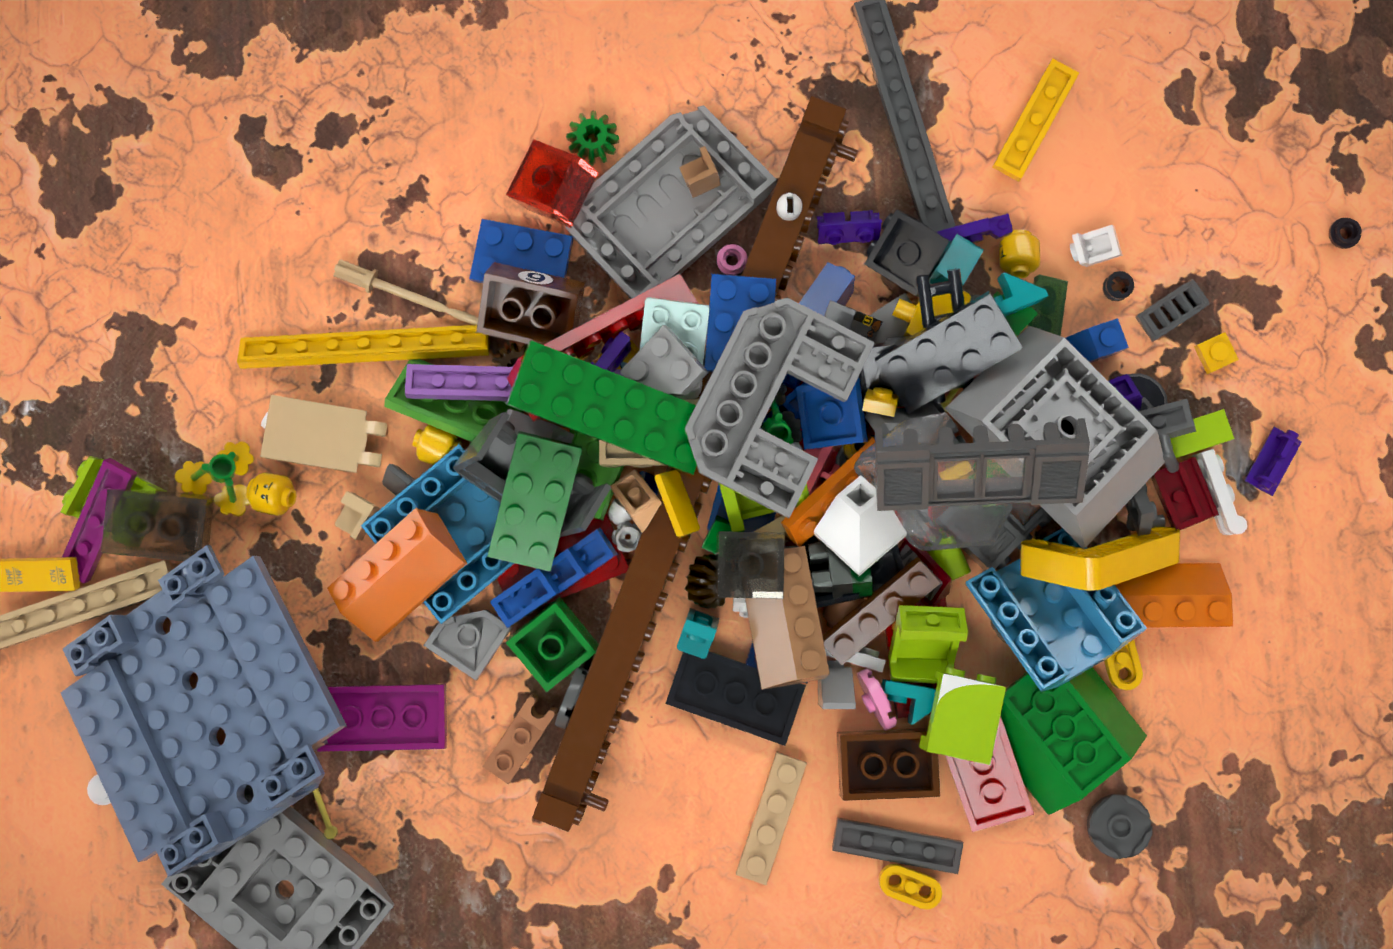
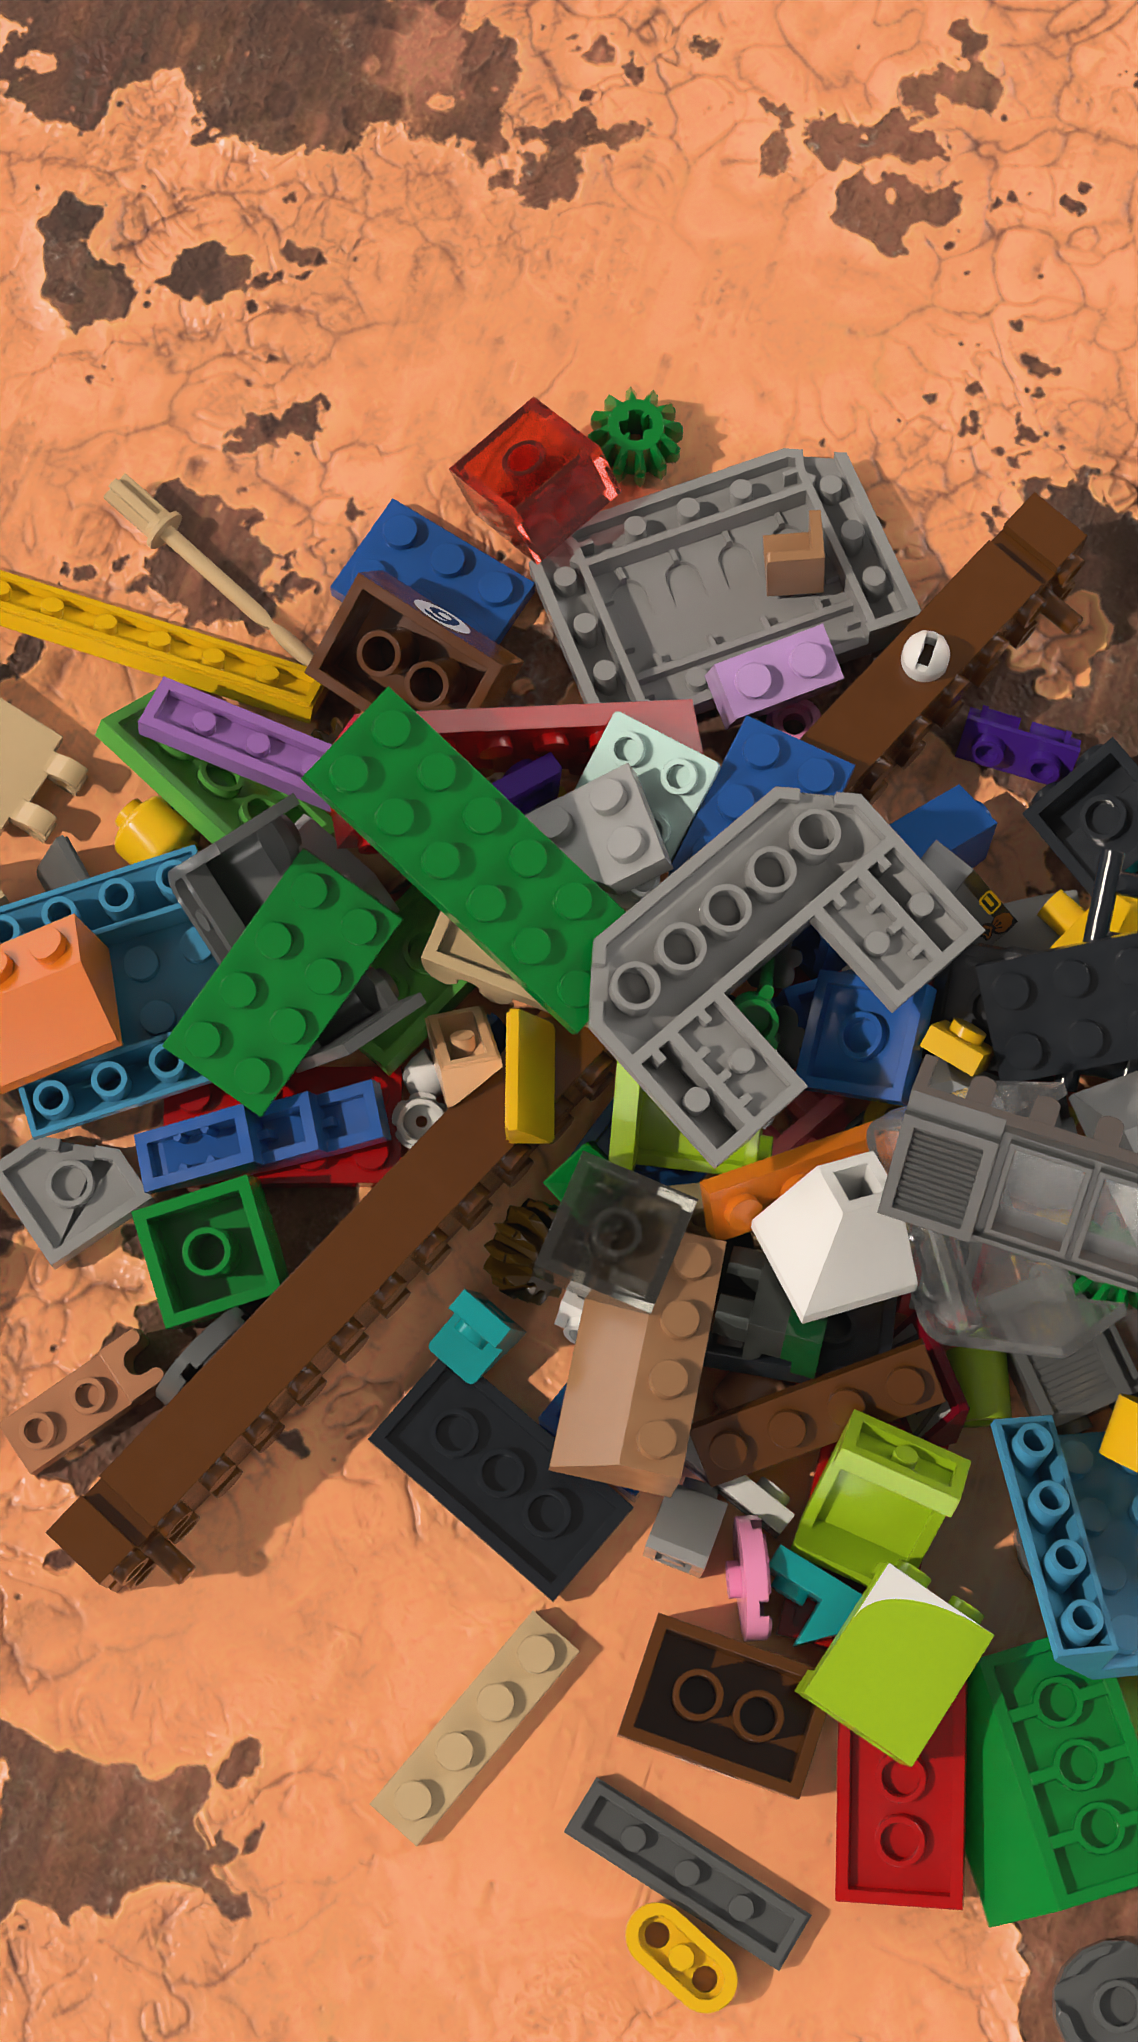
camera: 20 degrees right, 10 degrees down
none -> lavender brick [705,624,844,730]

